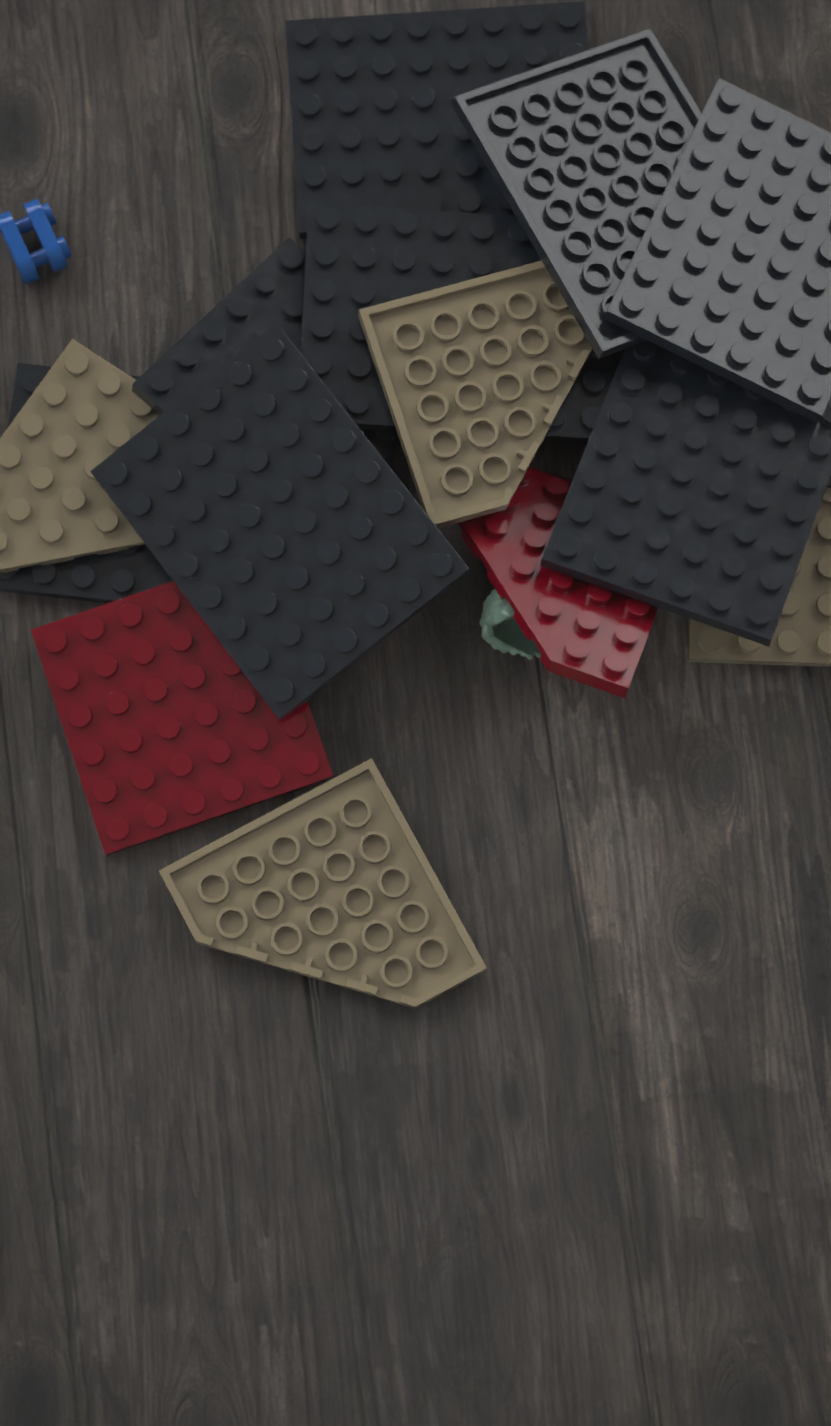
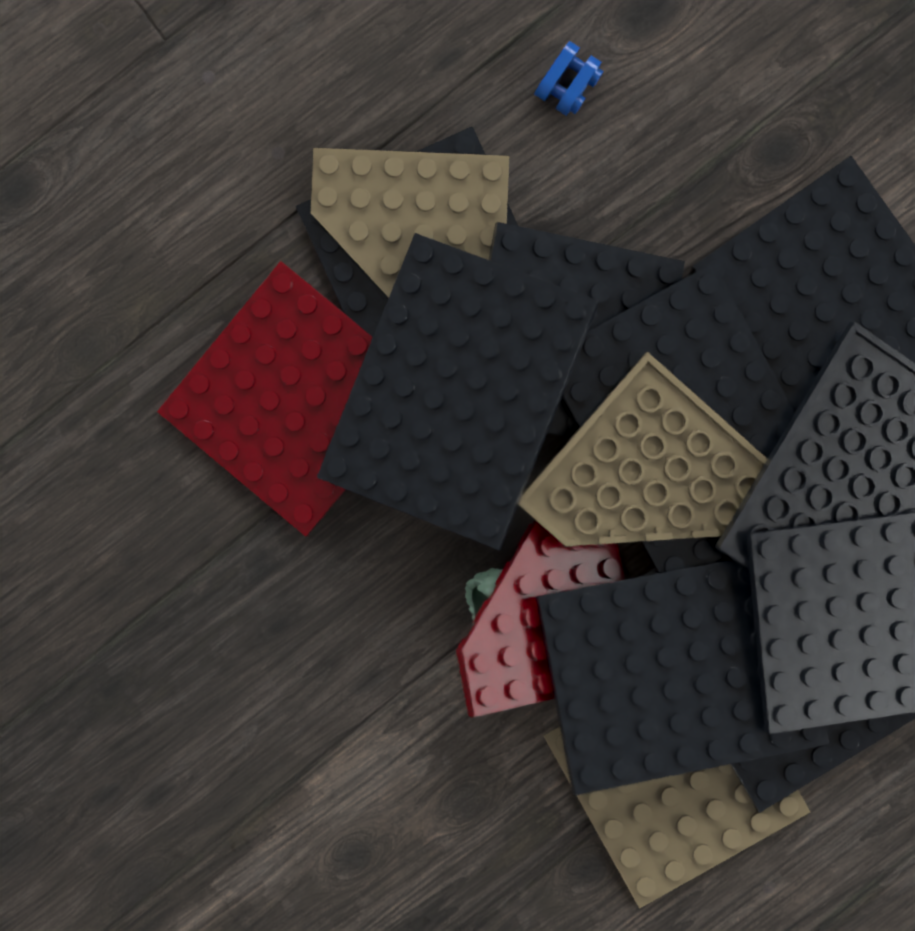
camera: 55 degrees right, 10 degrees up
dark tan plate [159,758,487,1009] -> none

